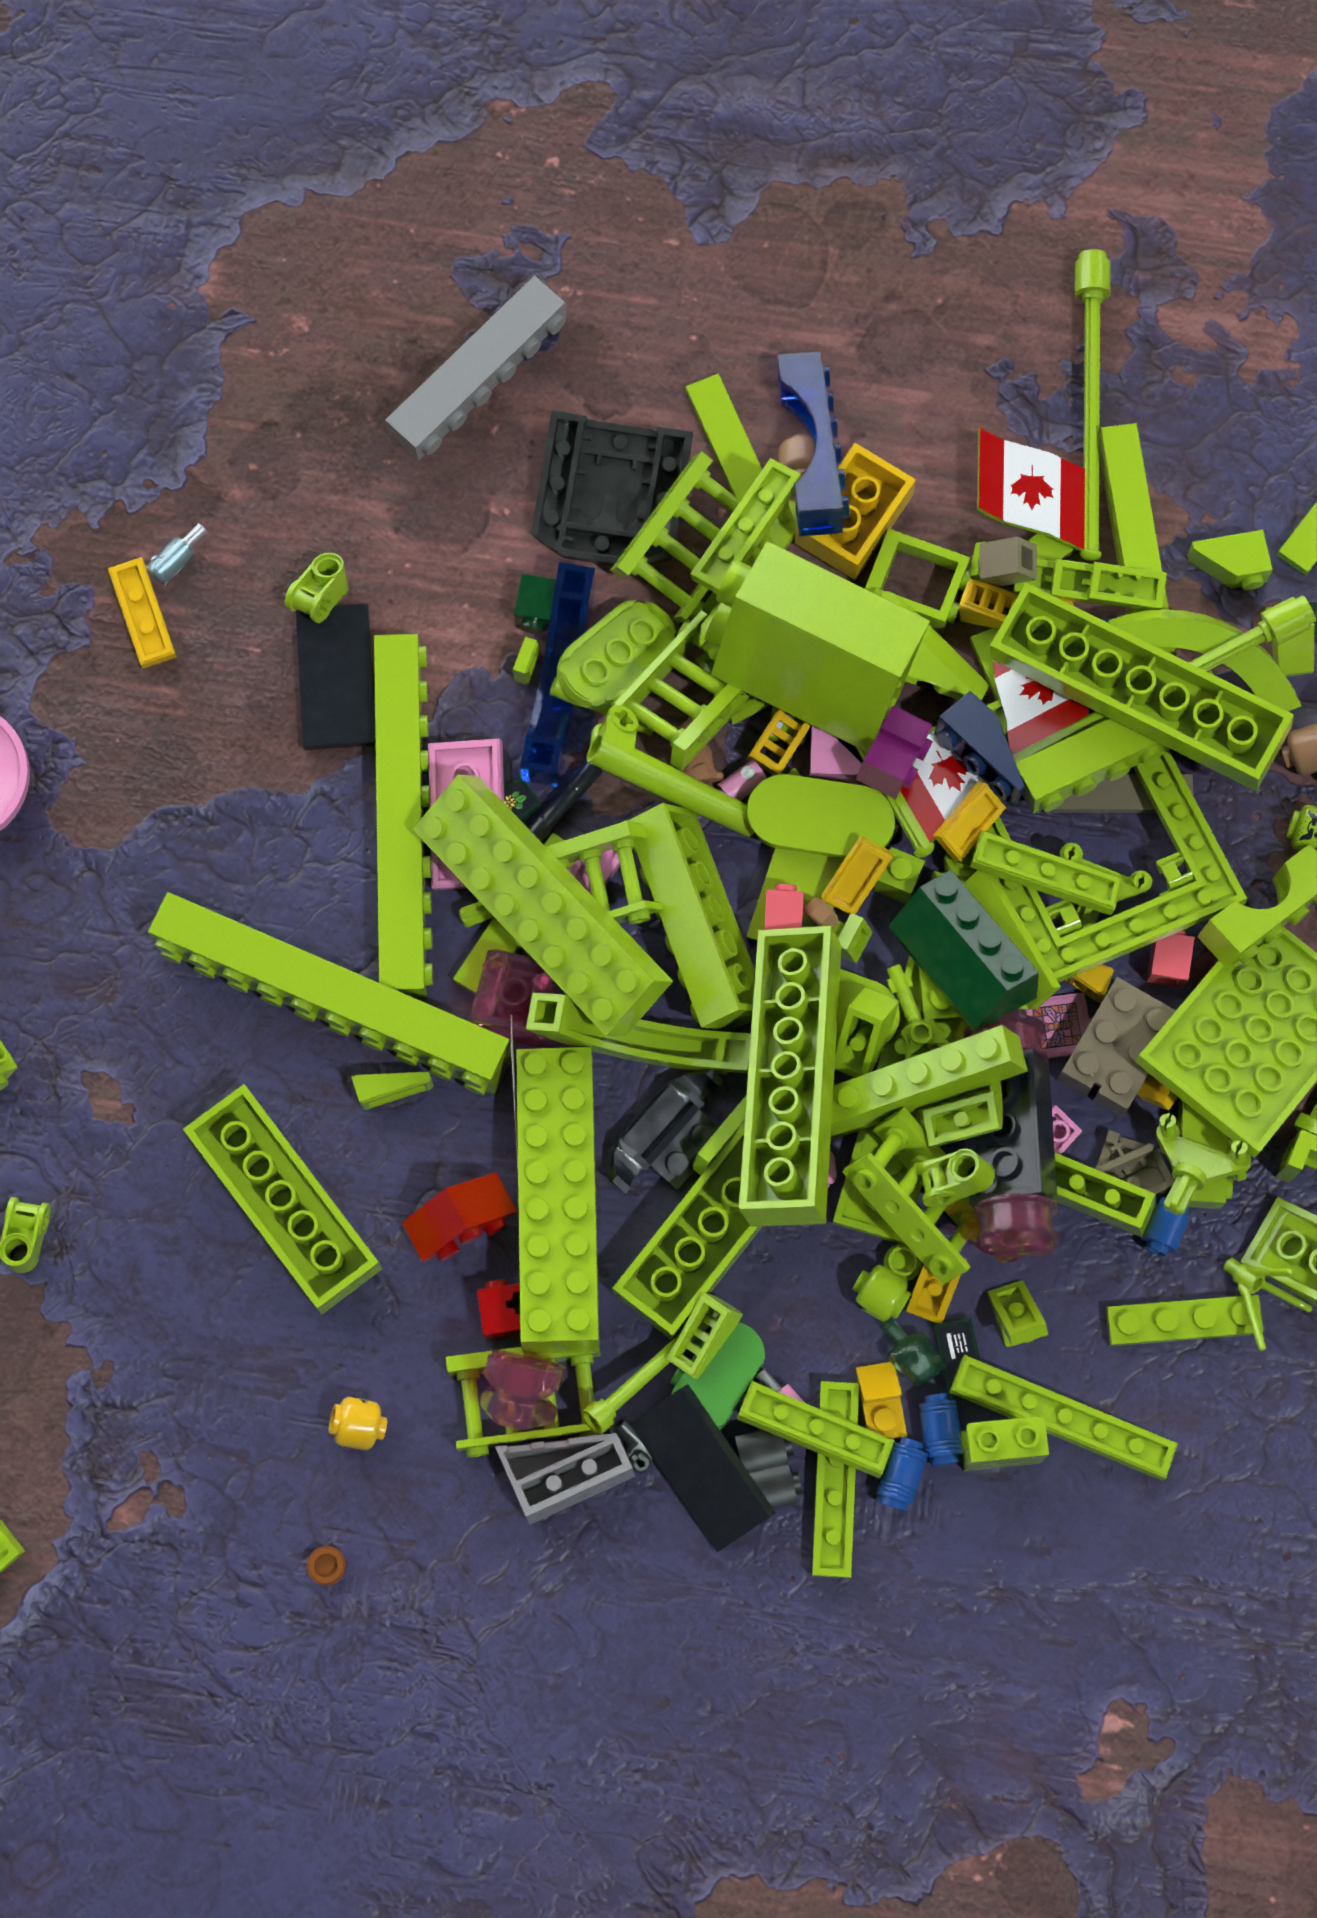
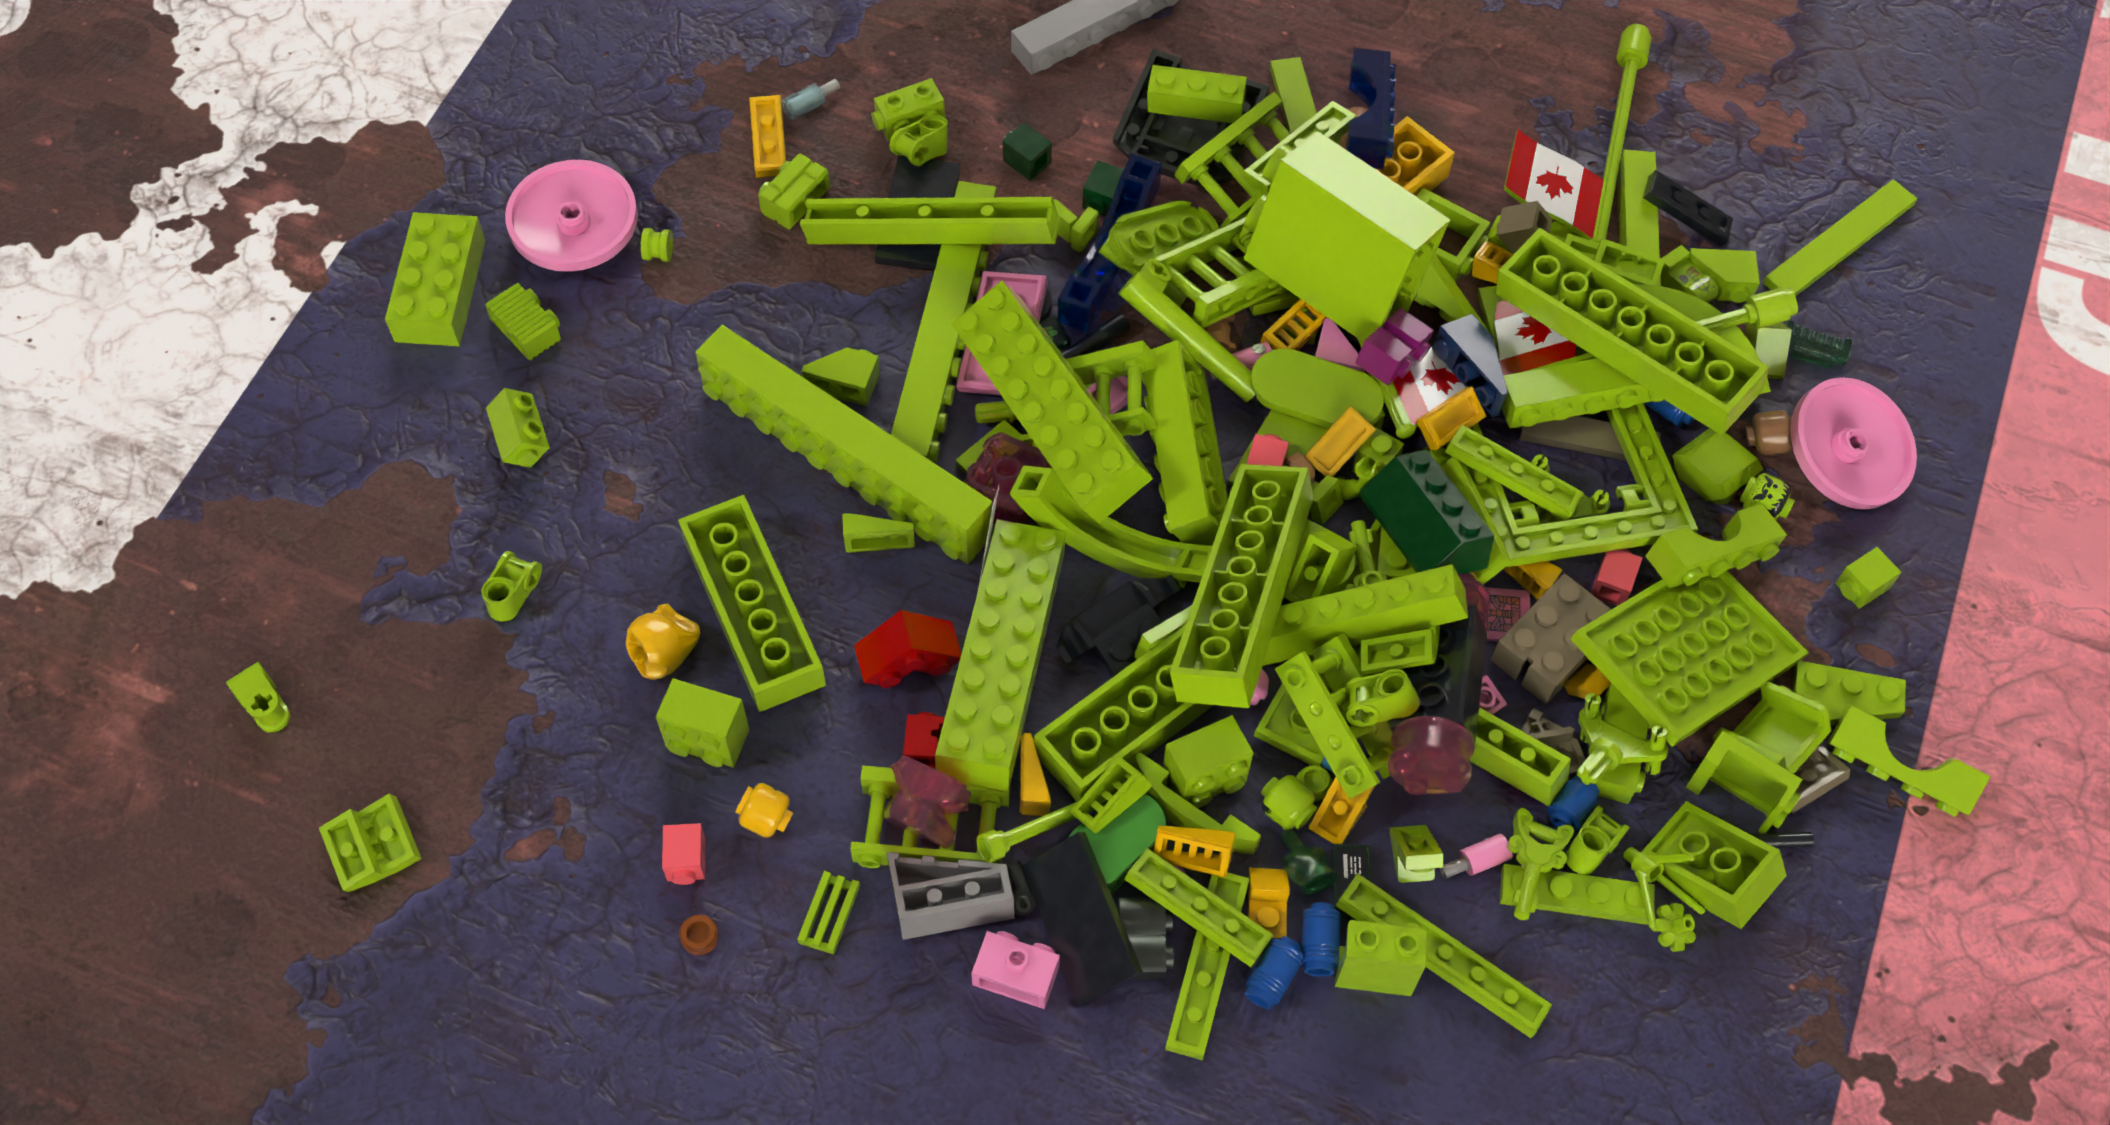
camera: 10 degrees right, 15 degrees down
none -> yellow piece [626,603,701,680]
none -> lime wheel [641,228,673,262]
none -> lime brick [656,678,750,768]
none -> coral brick [662,823,705,885]
none -> lime brick [758,153,830,230]
none -> lime tile [797,871,860,955]
none -> lime tile [800,197,1061,244]
none -> lime slope [801,347,880,406]
none -> lime brick [871,78,945,141]
none -> bright pink brick [971,931,1060,1009]
none -> dark green brick [1002,123,1052,181]
none -> yellow slope [1020,733,1051,816]
none -> lime tile [1053,199,1077,243]
none -> lime slope [1134,751,1261,855]
none -> lime brick [1147,65,1247,123]
none -> yellow slope [1154,825,1236,878]
none -> lime brick [1163,715,1253,808]
none -> lime piece [1336,456,1385,500]
none -> bright pink piece [1440,834,1513,879]
none -> lime piece [1507,808,1574,920]
none -> lime piece [1565,805,1630,875]
none -> black tile [1643,170,1733,247]
none -> lime plant [1651,903,1696,952]
none -> lime leg [1660,245,1719,303]
none -> lime slope [1673,428,1764,505]

